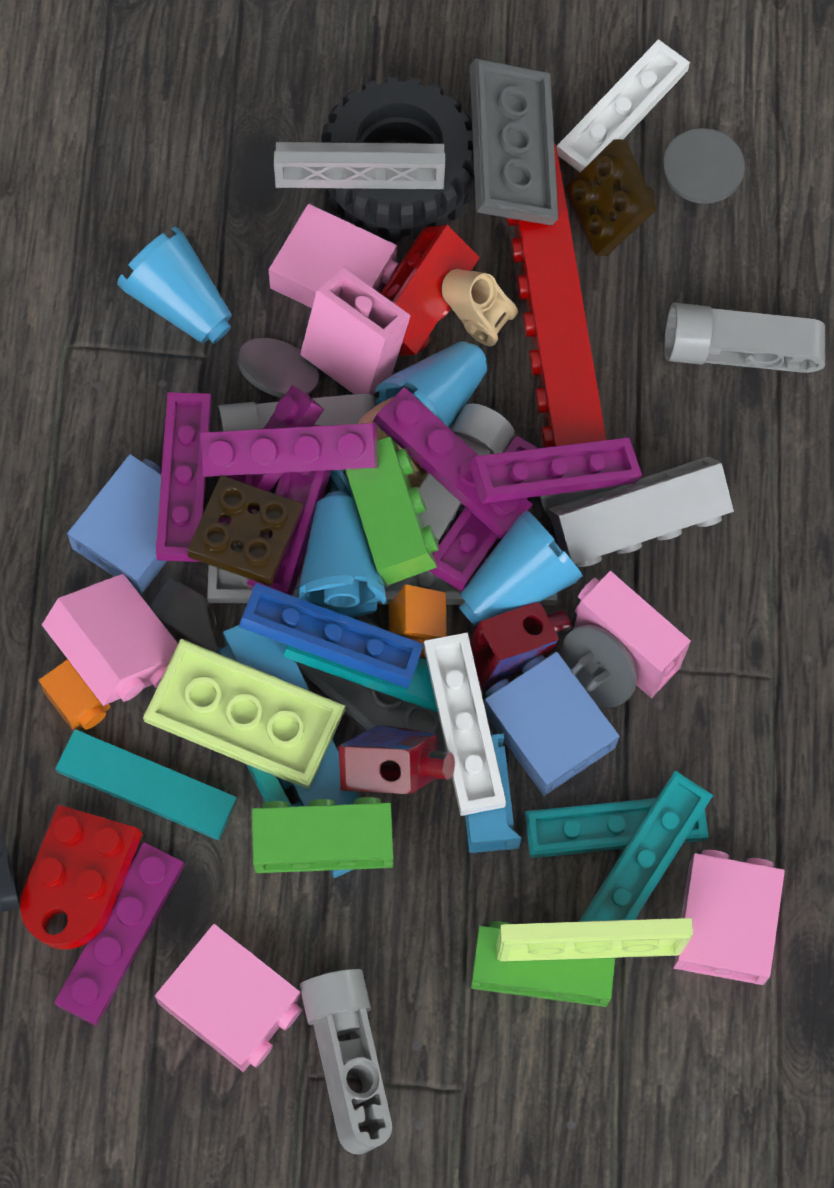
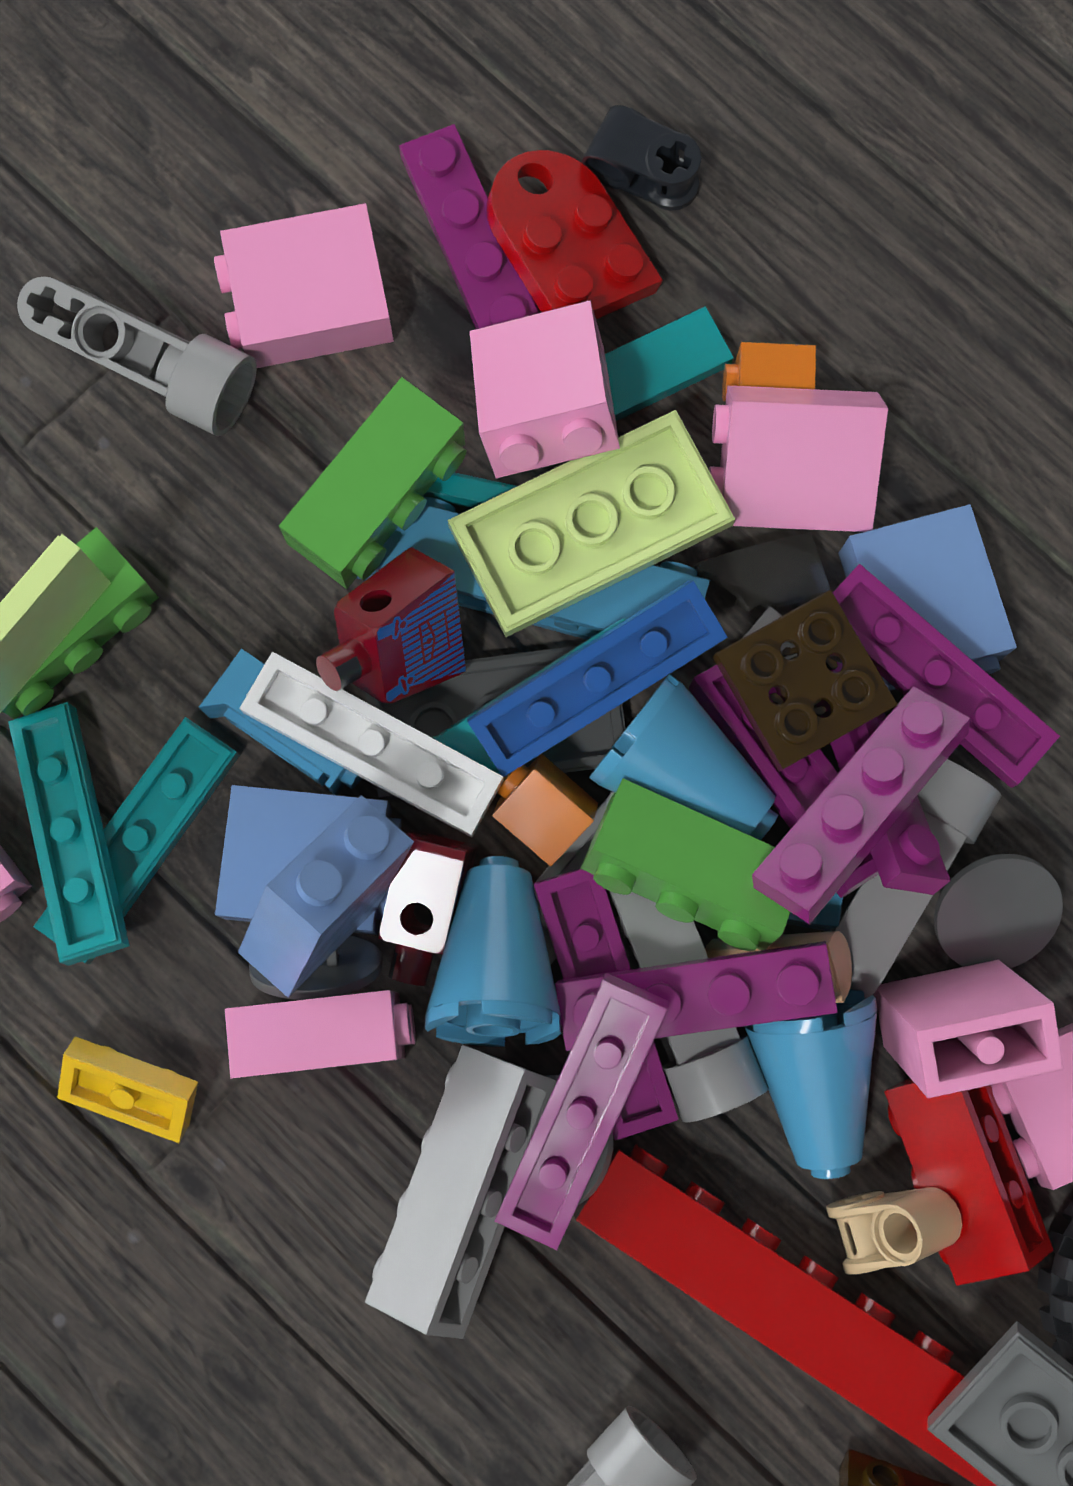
camera: 130 degrees right, 10 degrees up
none -> yellow plate [57,1036,198,1143]
none -> medium blue brick [238,795,414,998]
none -> bright pink brick [470,301,620,478]

